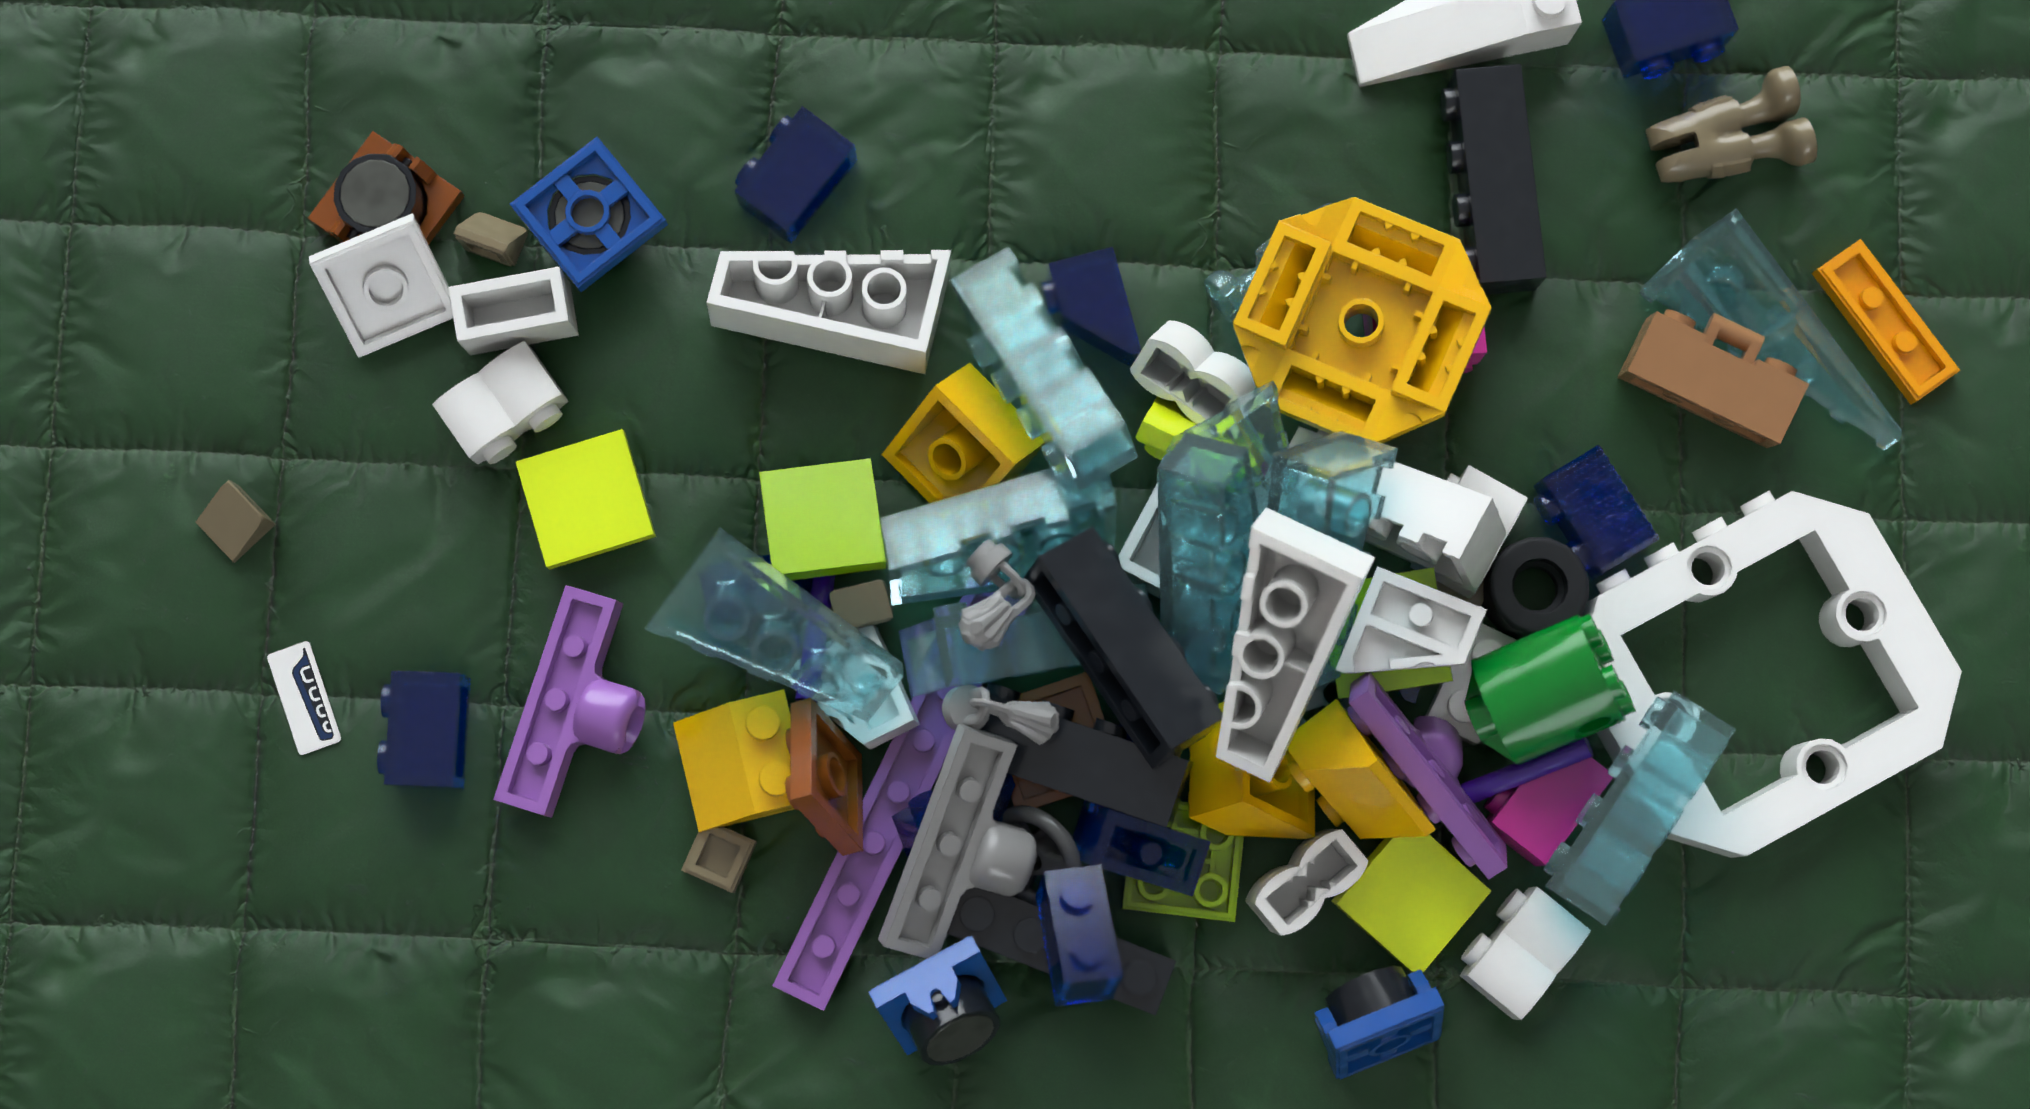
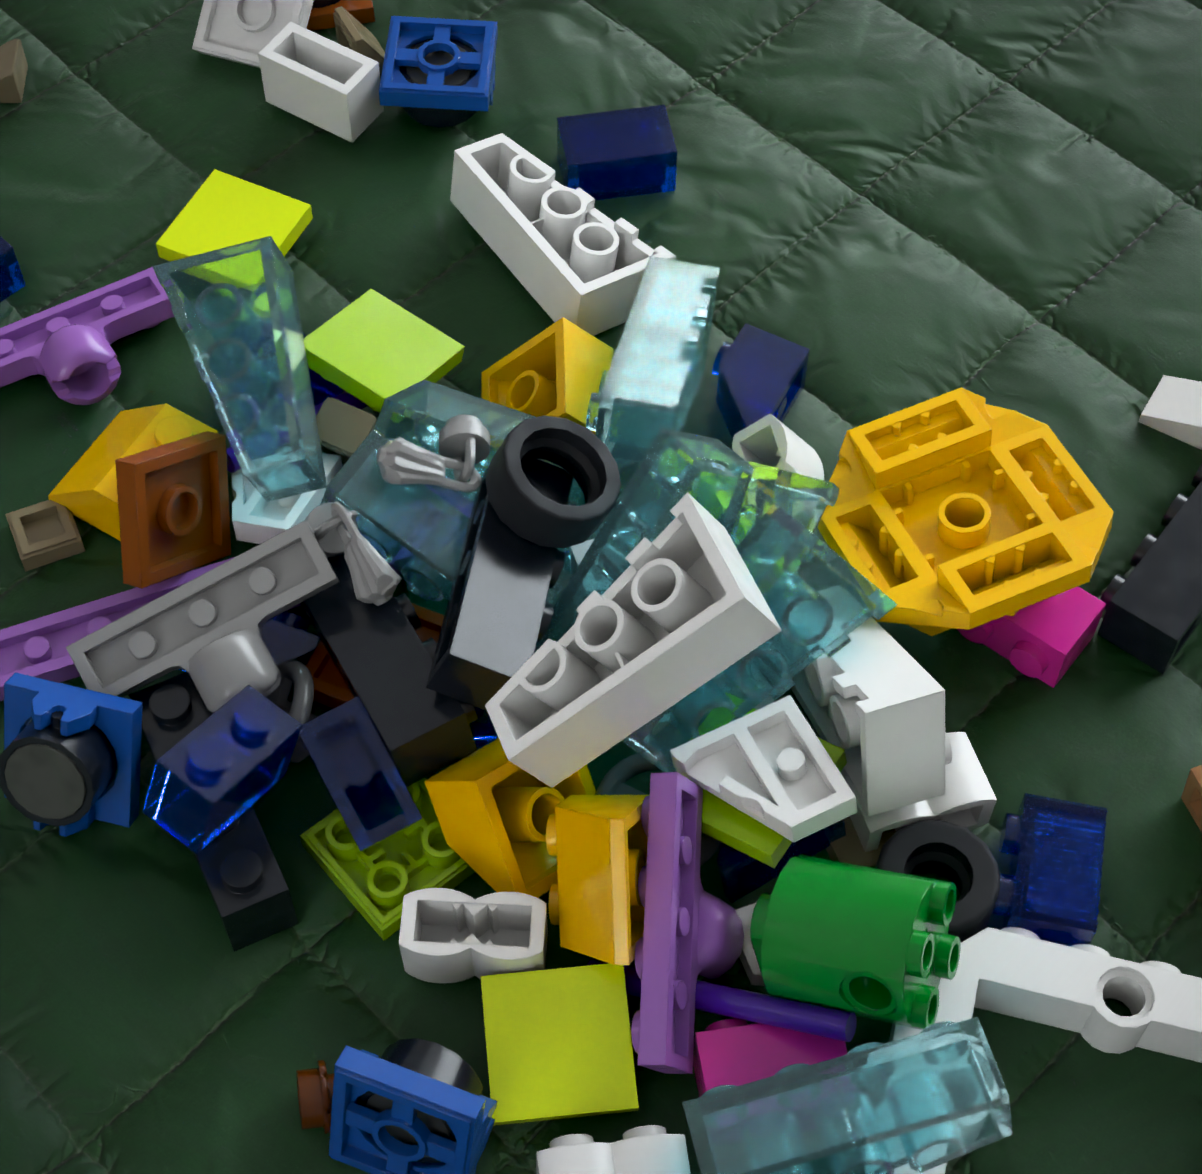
camera: 45 degrees right, 25 degrees down
white brick [432,341,569,464] -> none
none -> reddish brown plate [296,1060,334,1134]
none -> black tyre [485,415,621,548]

